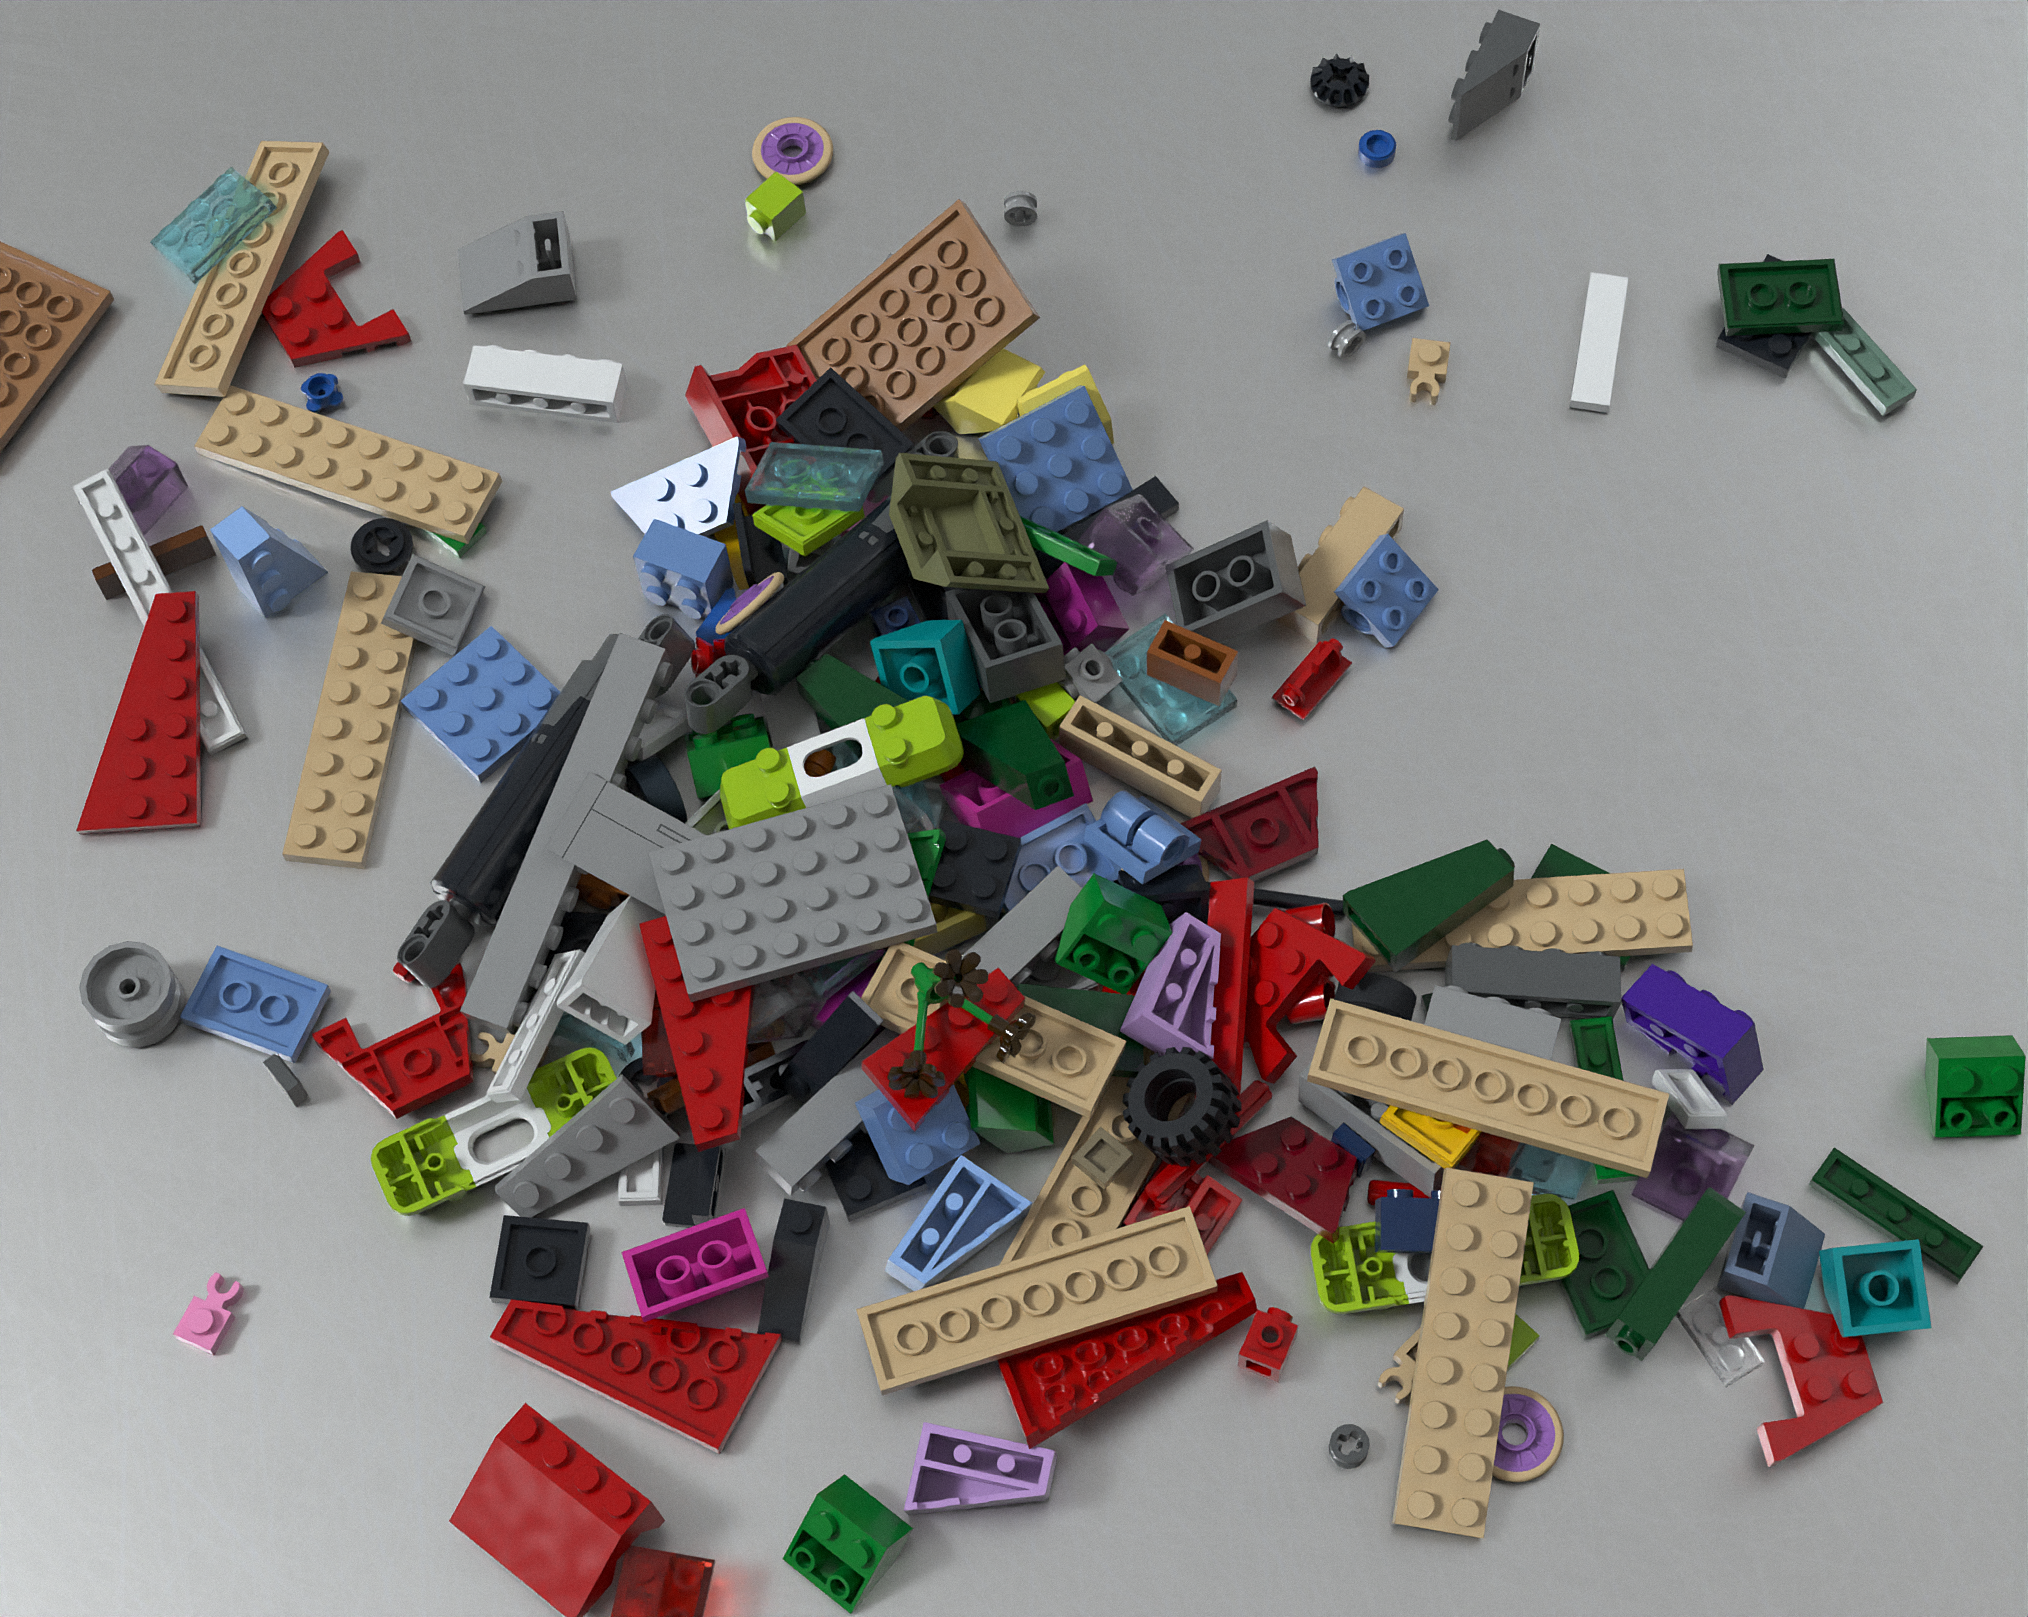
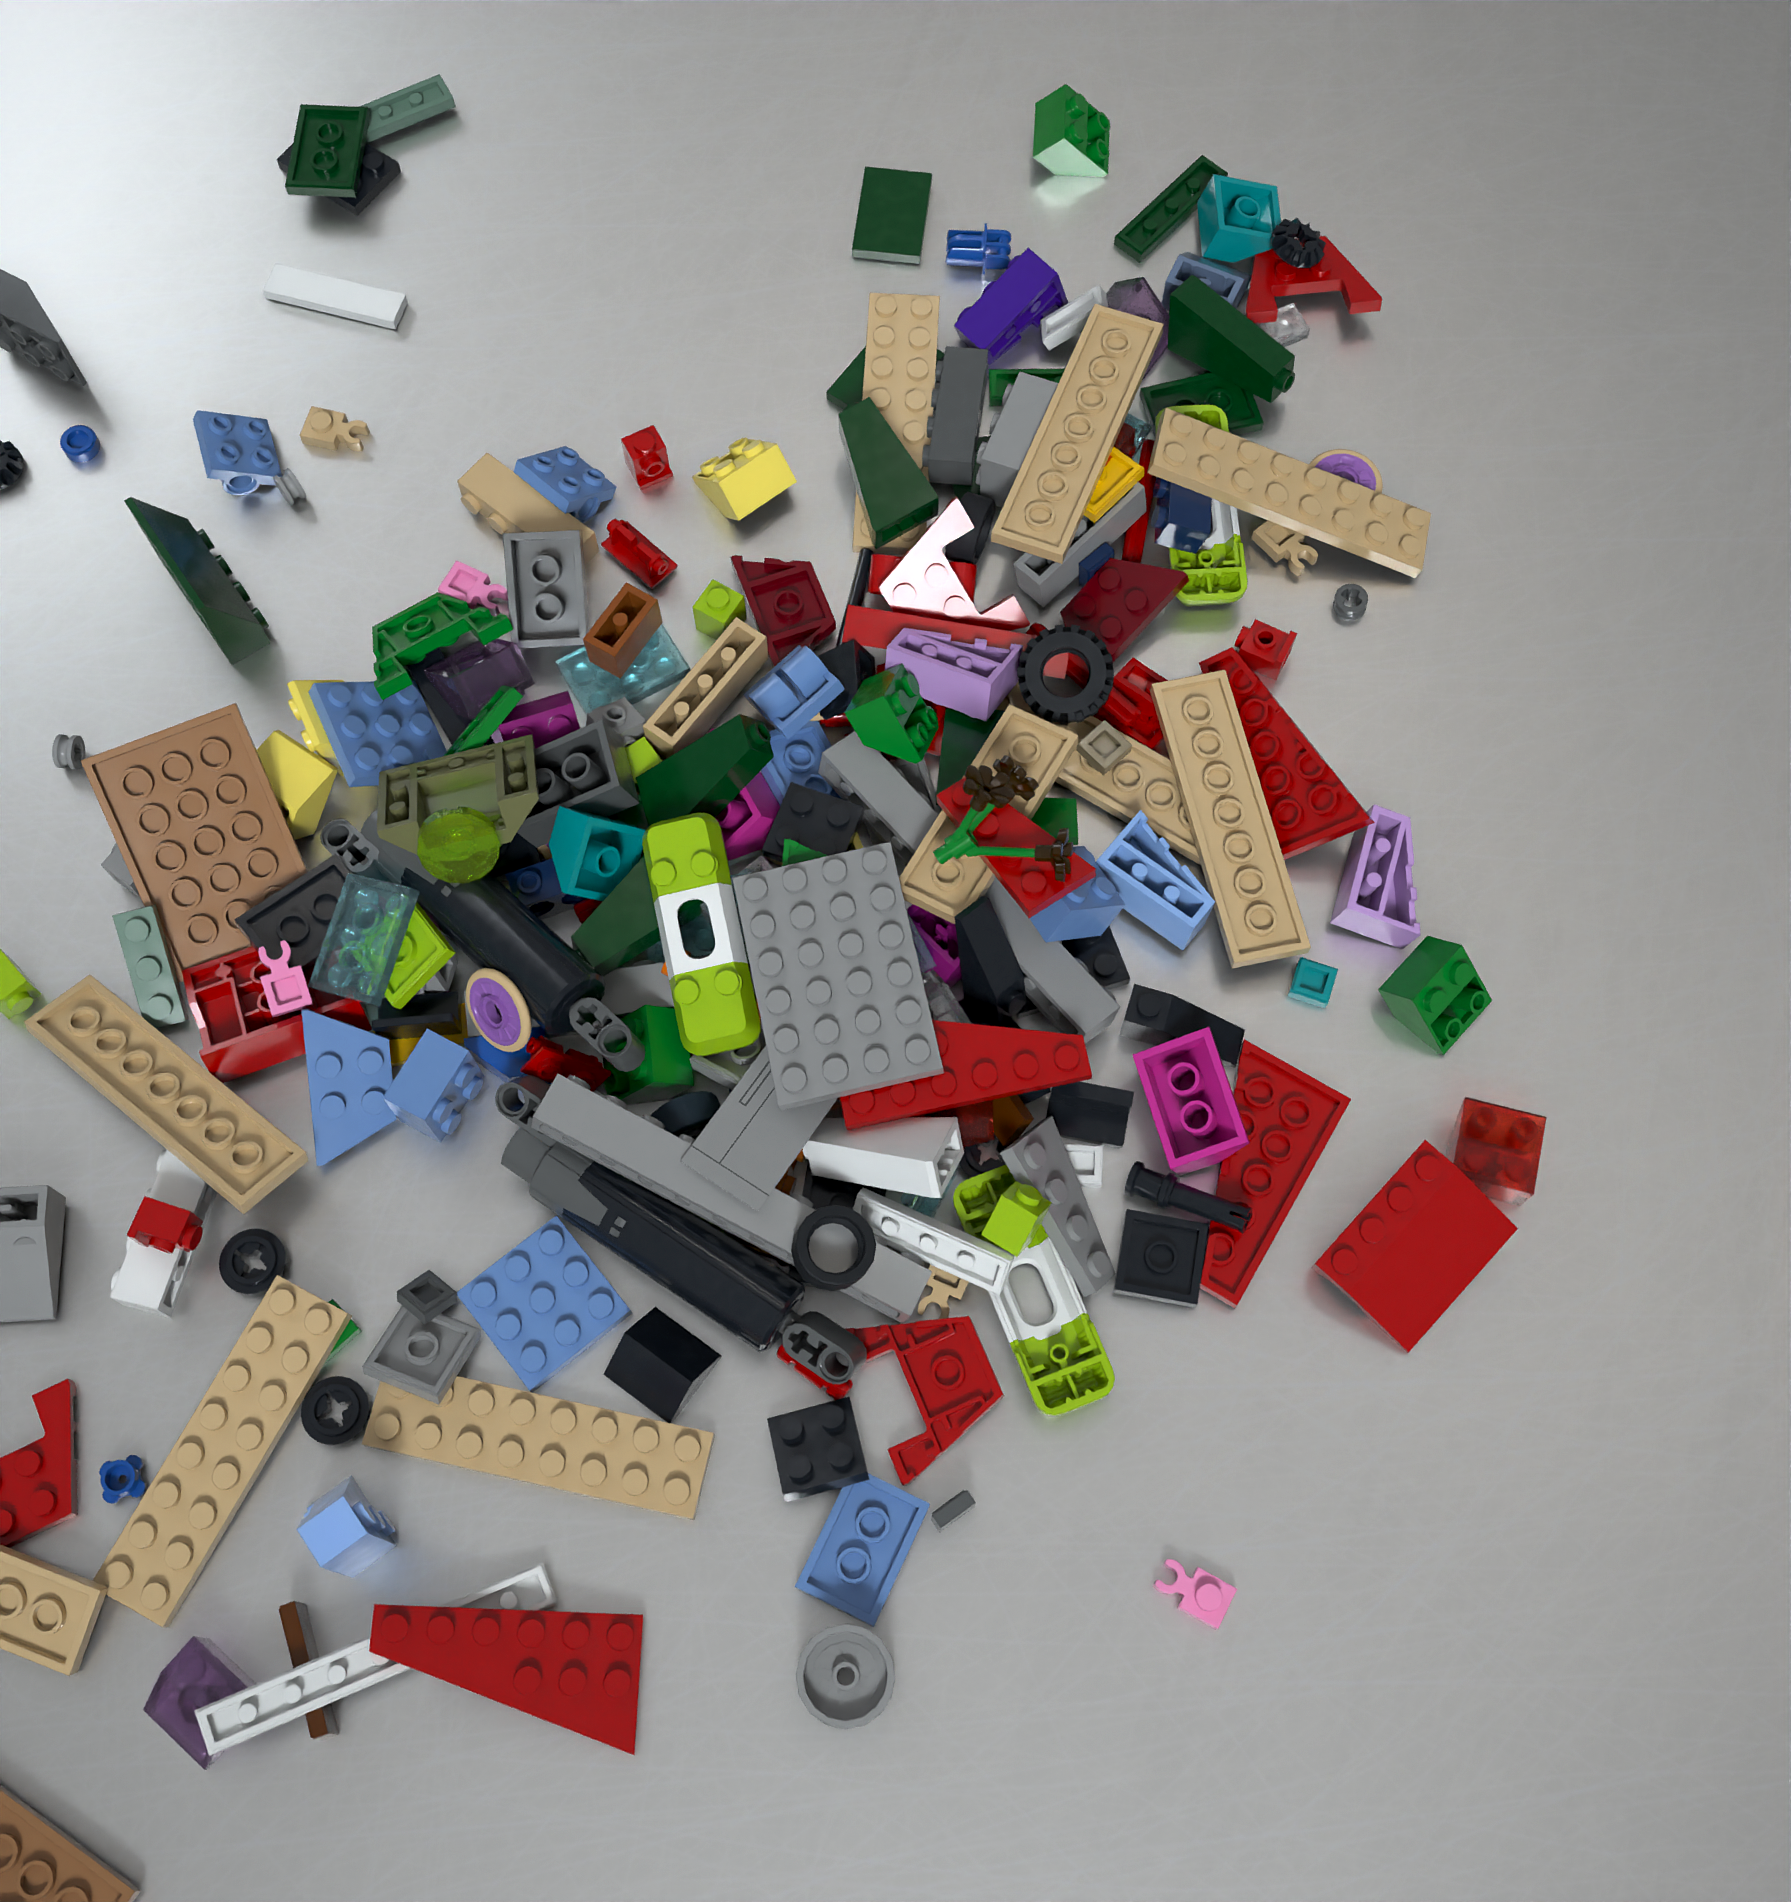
camera: 90 degrees left, 5 degrees up
none -> tan plate [24,975,308,1214]
none -> sand green plate [112,904,189,1028]
none -> dark green slope [124,497,271,665]
none -> red brick [126,1196,204,1254]
none -> black gear [219,1229,288,1296]
none -> bright pink plate [258,940,313,1017]
none -> green wing [372,592,514,700]
none -> dark grey tile [397,1270,457,1324]
none -> clear neon green tile [417,807,500,883]
none -> bright pink plate [438,560,508,616]
none -> black slope [604,1307,722,1423]
none -> red brick [621,425,673,490]
none -> light yellow slope [692,437,797,521]
none -> lime brick [692,579,747,640]
none -> black plate [767,1397,870,1502]
none -> black tyre [791,1205,876,1291]
none -> dark green tile [852,166,932,264]
none -> blue arm [946,223,1011,274]
none -> lime brick [981,1181,1052,1257]
none -> black pin [1124,1161,1252,1233]
none -> black gear [1271,217,1326,268]
none -> teal tile [1287,957,1338,1008]

